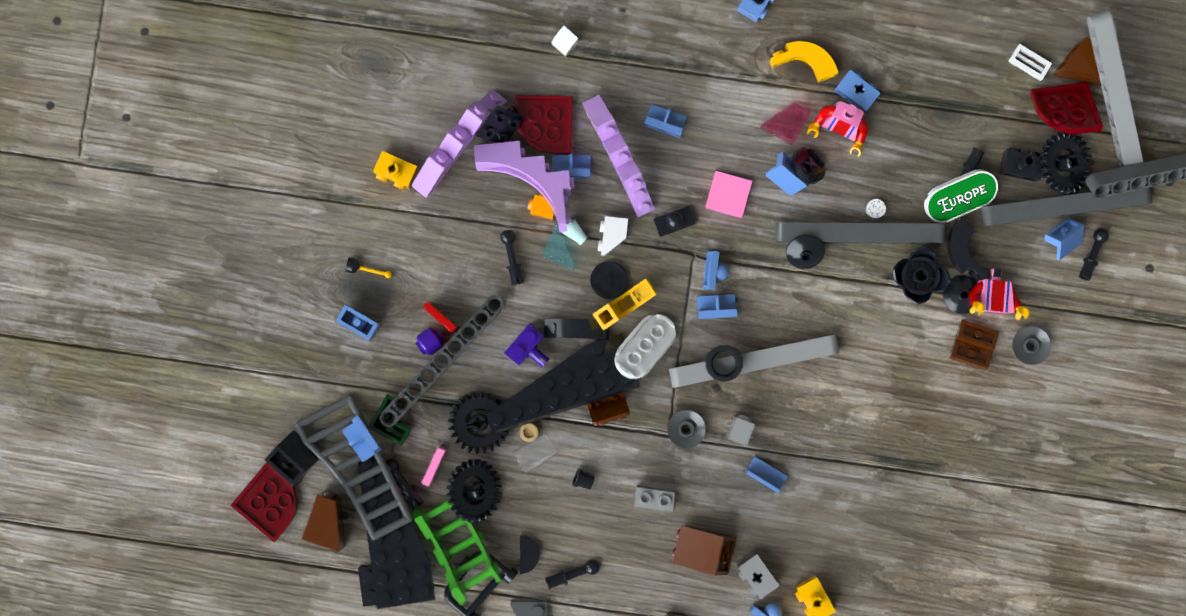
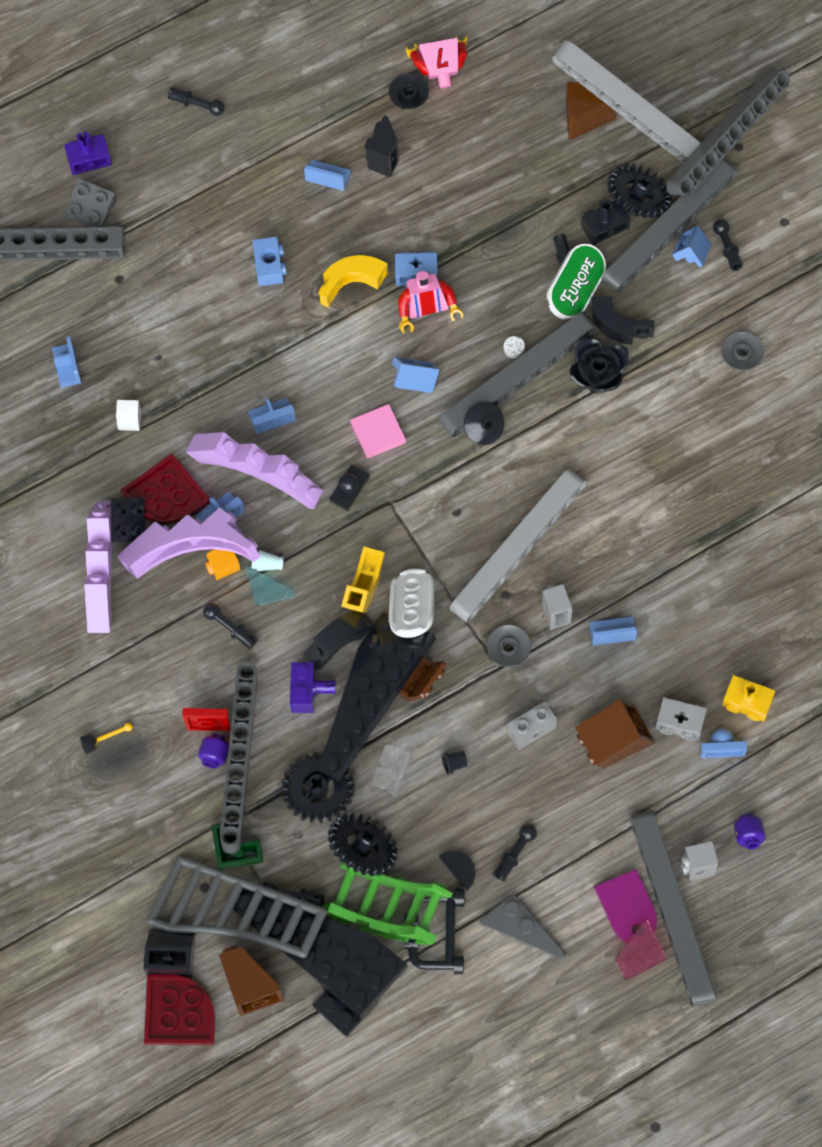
camera: 35 degrees left, 20 degrees down
medium blue brick [336,305,381,341] -> none
medium blue panel [342,416,382,462] -> none
yellow brick [373,151,419,190] -> none
bright pink tile [422,446,448,486] -> none
tan tile [520,423,539,442] -> none
black tile [590,261,628,299] -> none
white slope [598,216,628,256] -> none
medium blue panel [697,294,738,319] -> none
medium blue tile [703,251,729,290] -> none
black tyre [705,345,743,382] -> none
clear pink wing [760,102,811,145] -> none
black tile [791,147,825,184] -> none
black dish [943,276,977,314] -> none
reddish brown slope [949,319,999,370] -> none
torso [969,269,1030,320] -> none
white tile [1008,44,1052,81] -> none
dark red plate [1030,82,1103,134] -> none

